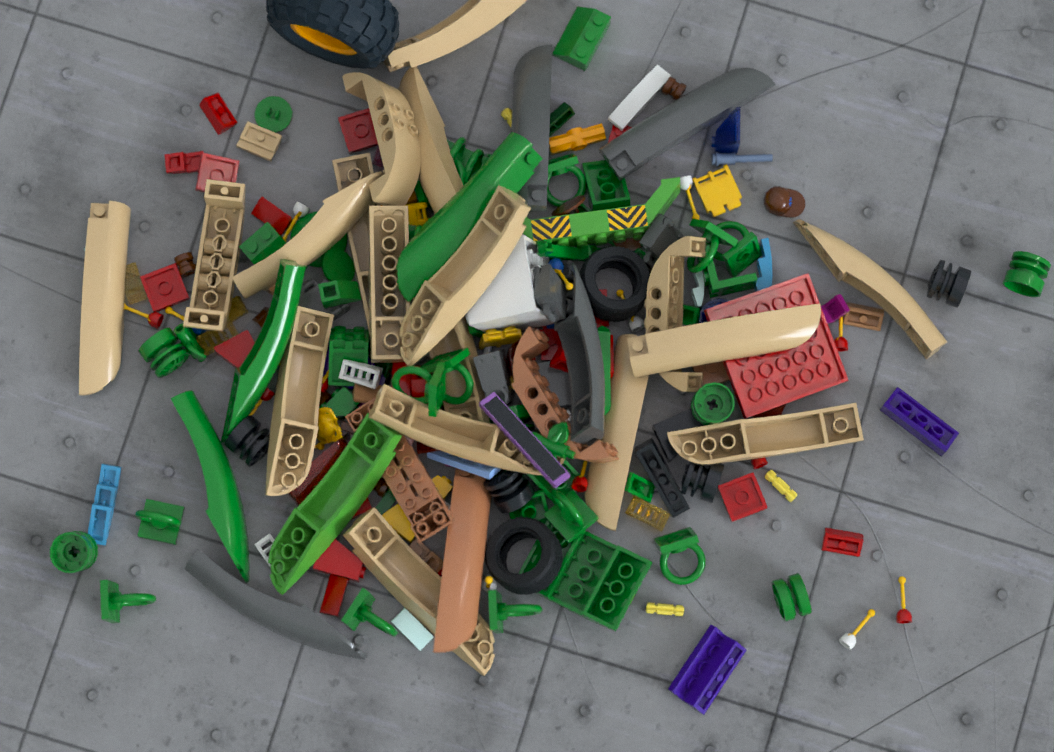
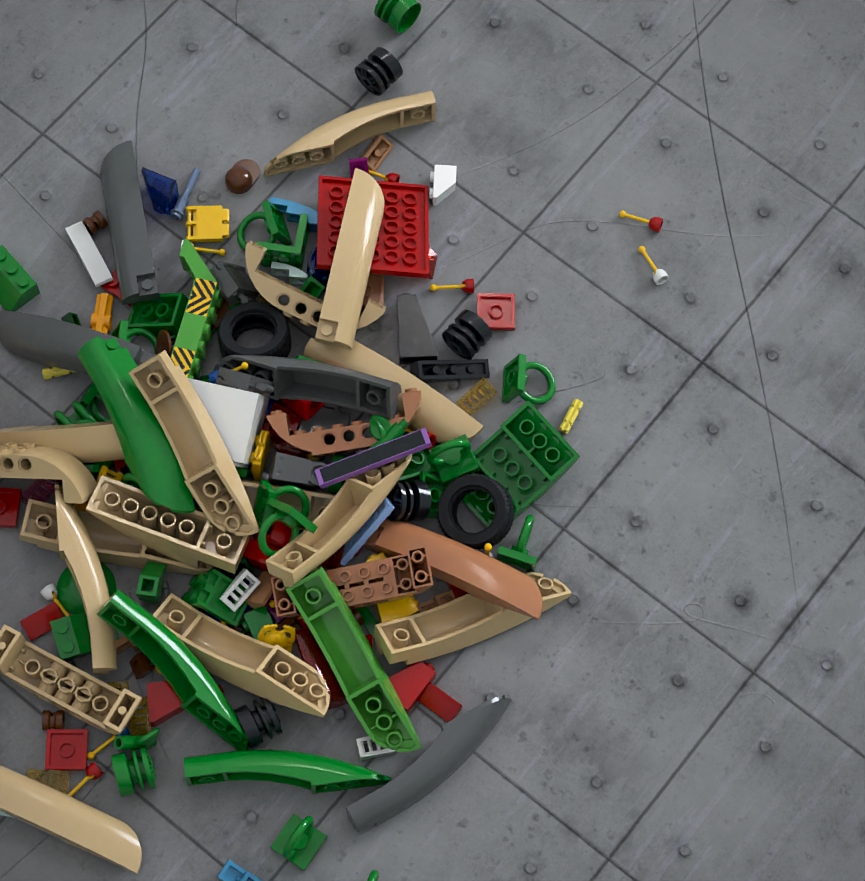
camera: 70 degrees left, 10 degrees down
green piece [322,248,355,281] -> none
green tile [341,588,398,637] -> none
light aqua slope [391,608,434,651] -> none
green piece [536,239,600,262] -> none
white hinge [616,289,644,333] -> none
green slope [624,472,655,503] -> none
tan slope [667,403,864,465] -> none
dark purple slope [668,624,746,715] -> none
green tile [687,219,738,273] -> none
green wheel [690,382,735,426] -> none
light yellow axle [765,470,797,502] -> none
green wheel [771,573,812,622] -> none
red slope [821,527,864,557] -> none
dark purple slope [880,387,959,457] -> none
none -> white slope [429,165,457,206]

